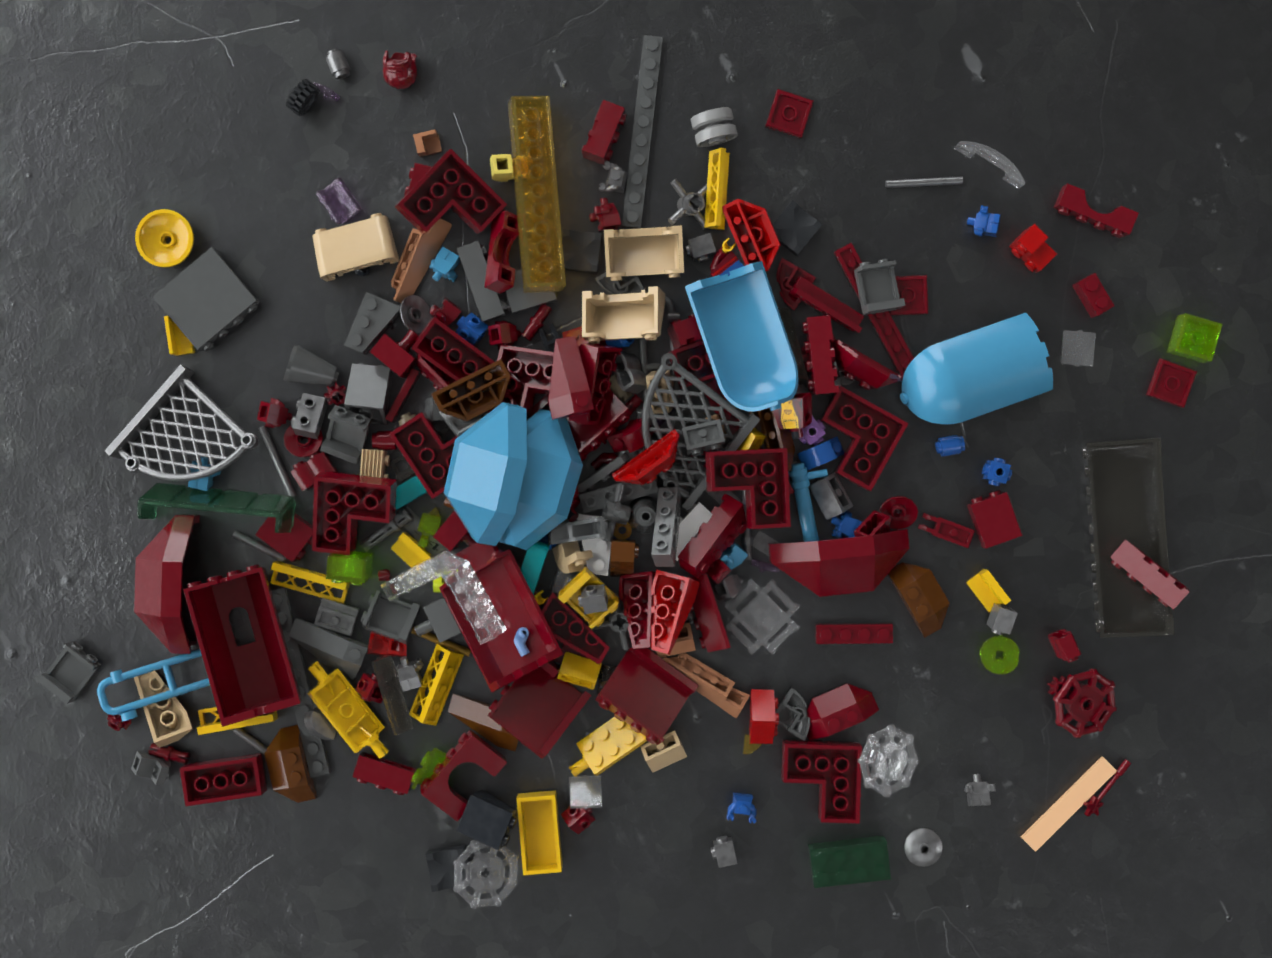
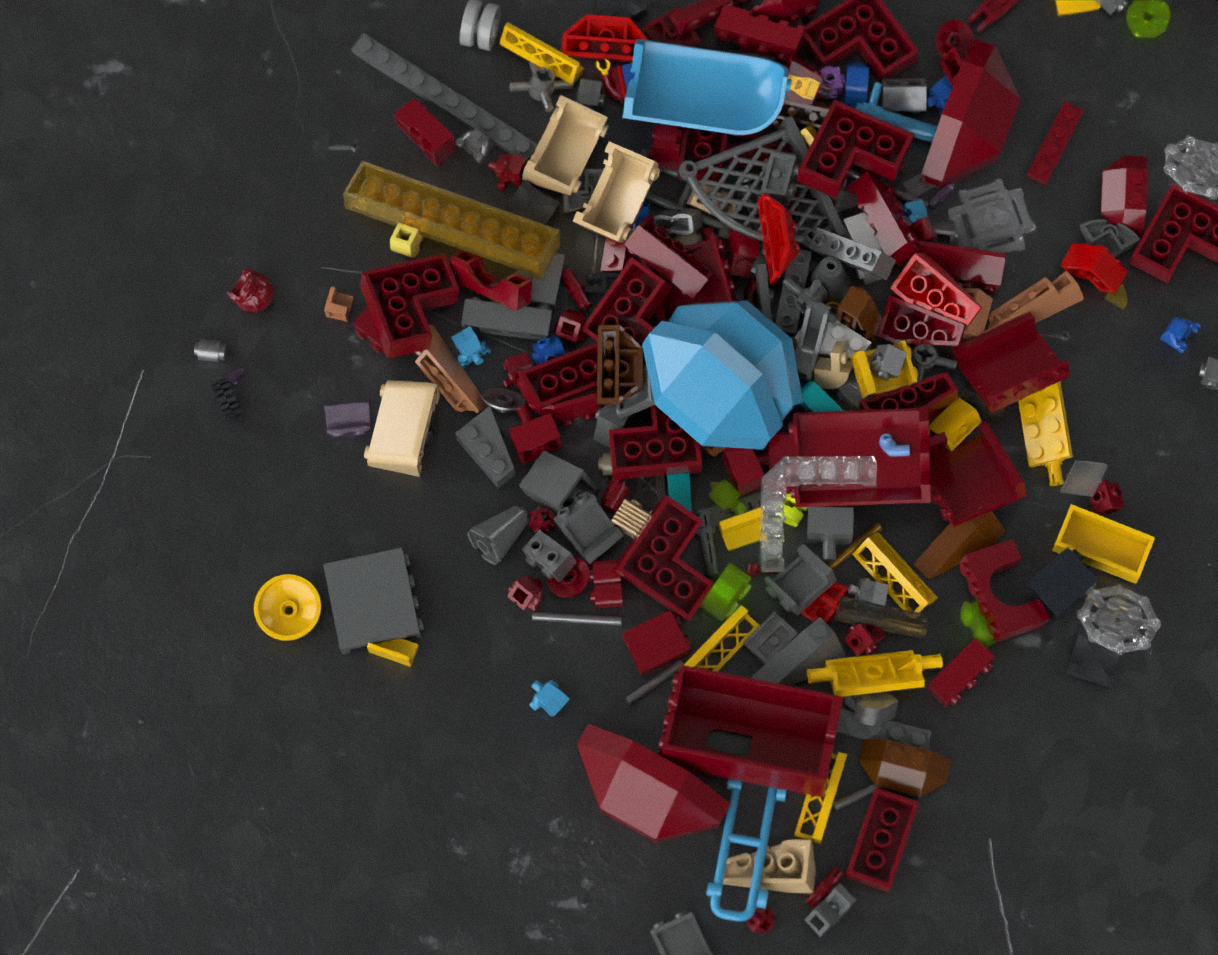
camera: 55 degrees left, 15 degrees down
flat silver piece [105,364,259,481] -> none
clear green piece [137,483,296,533] -> none
dark red tile [385,368,421,423] -> none
dark red wedge [548,336,594,420] -> none
tan brick [640,730,687,773] -> none
reddish brown wedge [888,562,950,638] -> none

